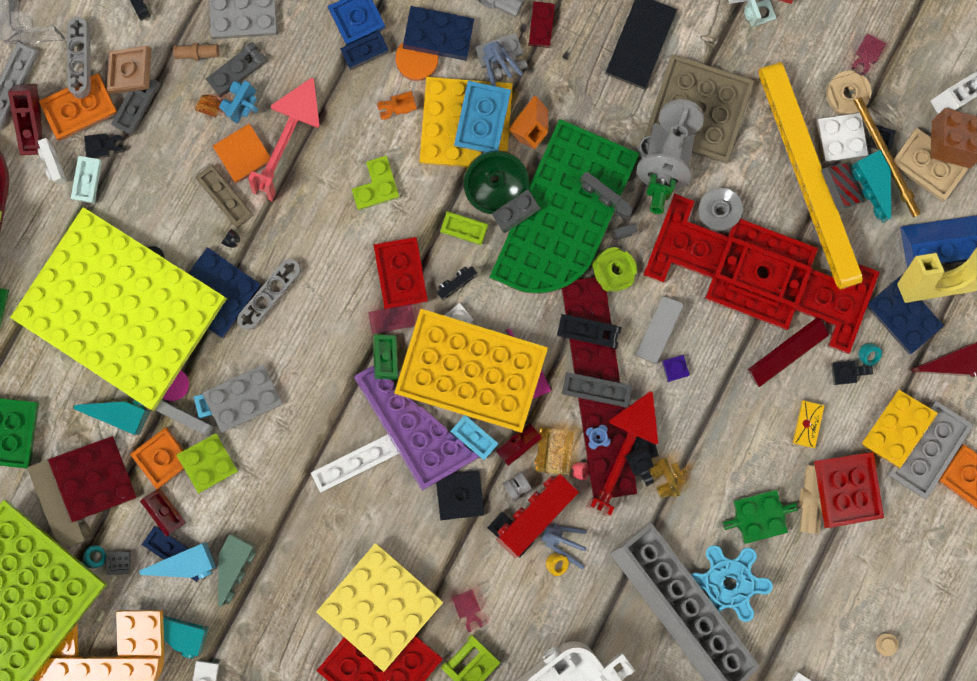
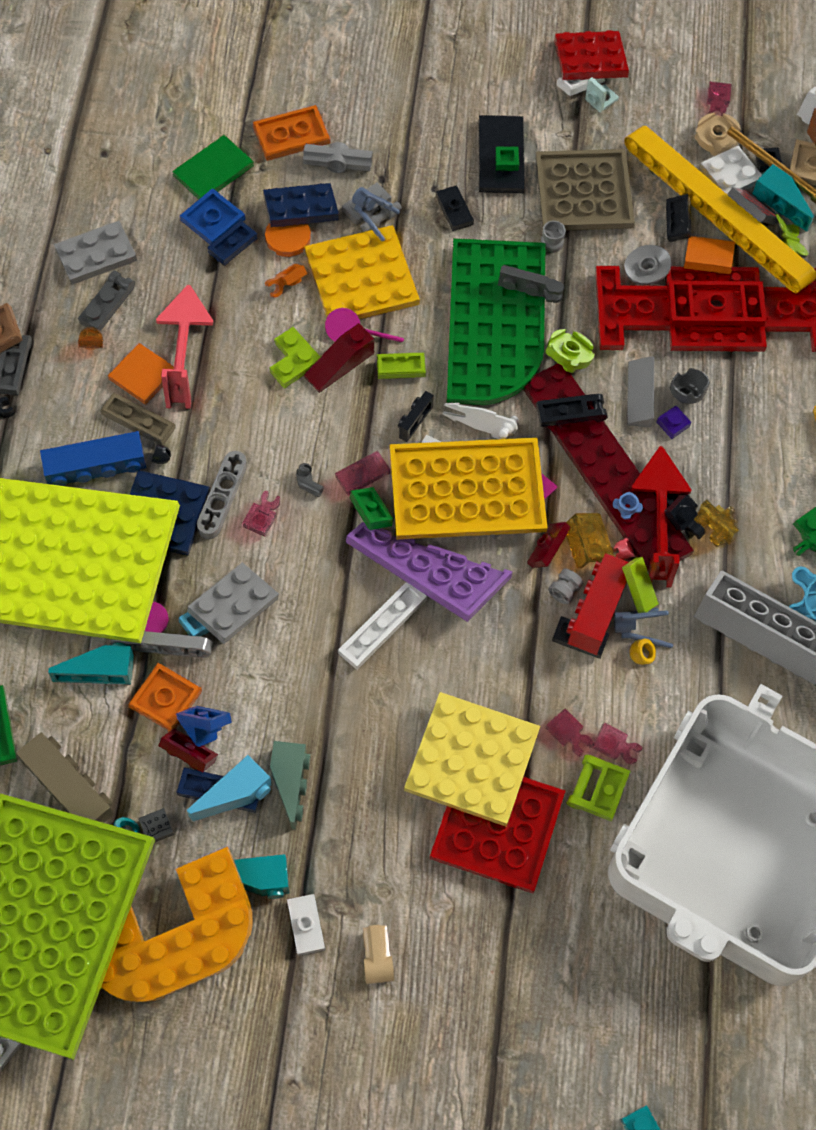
camera: 20 degrees left, 20 degrees down
dark red plate [47,436,137,523] -> none
medium nougat pin [173,43,220,61] -> none
lime plate [176,433,238,494] -> none
dark azure hips [219,81,259,124] -> none
red plate [373,237,428,310] -> none
black plate [436,471,484,521] -> none
medium azure plate [450,415,498,460] -> none
dark azure plate [454,81,511,153] -> none
dark green dish [463,150,529,214] -> none
dark grey plate [492,189,541,233] -> none
orange slope [508,96,548,149] -> none
dark red plate [528,1,555,48] -> none
dark grey plate [562,372,632,408] -> none
dark grey tile [612,223,638,240] -> none
light grey piece [636,99,704,215] -> none
dark red tile [747,317,829,387] -> none
none -> blue brick [40,431,147,486]
none -> blue slope [176,706,232,747]
none -> clear pink plate [242,491,281,537]
none -> dark grey arm [296,463,324,497]
none -> dark red slope [304,323,374,393]
none -> dark pink piece [325,308,404,342]
none -> black plate [436,185,474,231]
none -> white piece [442,403,519,439]
none -> green plate [495,147,519,171]
none -> clear pink plate [591,723,642,764]
none -> lime tile [622,557,659,613]
none -> black plate [666,194,691,242]
none -> dark grey hair [670,368,710,404]
none -> orange tile [684,236,735,274]
none -> lime piece [776,214,809,256]

